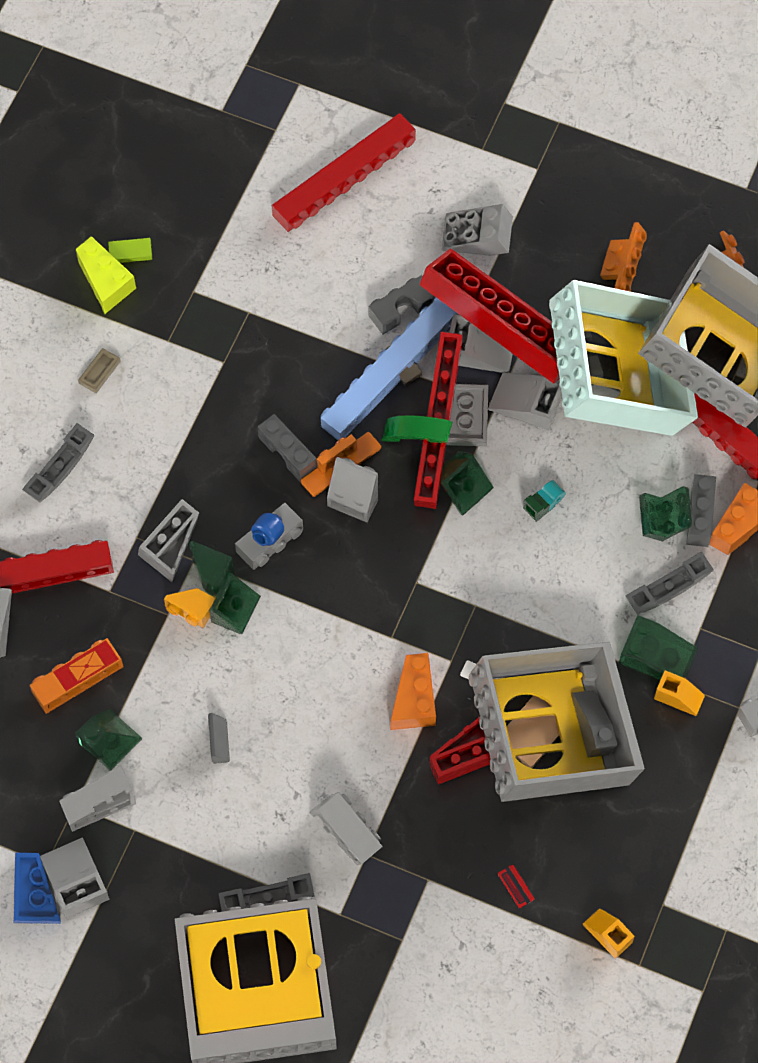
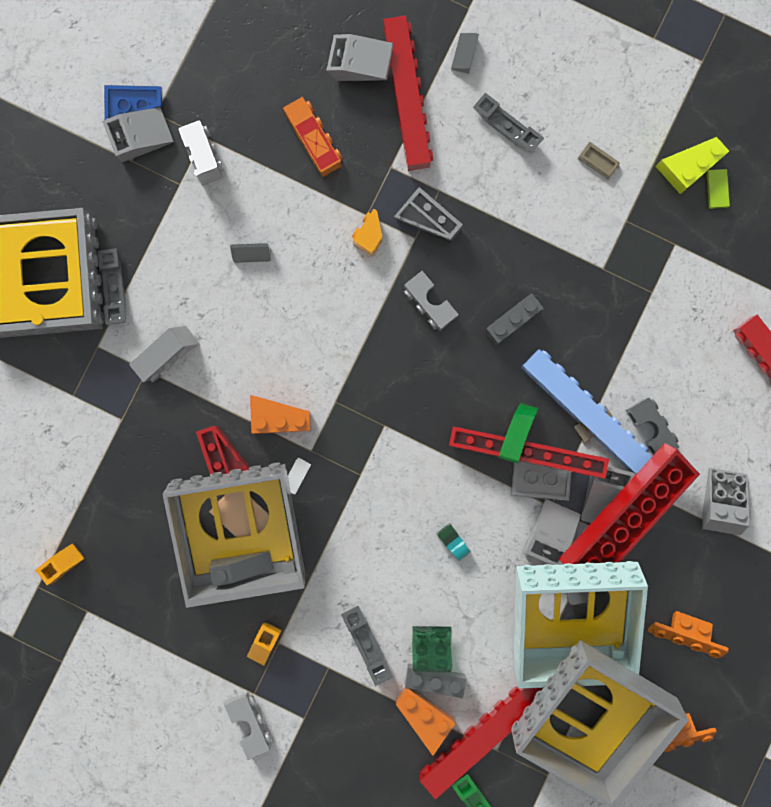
camera: 90 degrees right, 20 degrees up
clear green slope [75,709,142,771] -> none
clear green slope [190,541,234,597] -> none
clear green slope [209,572,261,634] -> none
blue head [251,513,284,546] -> none
orange bracket [301,432,381,497] -> none
light grey slope [327,457,378,522] -> none
clear green slope [440,451,494,516] -> none
sticker [498,865,534,908] -> none
clear green slope [619,615,698,680] -> none

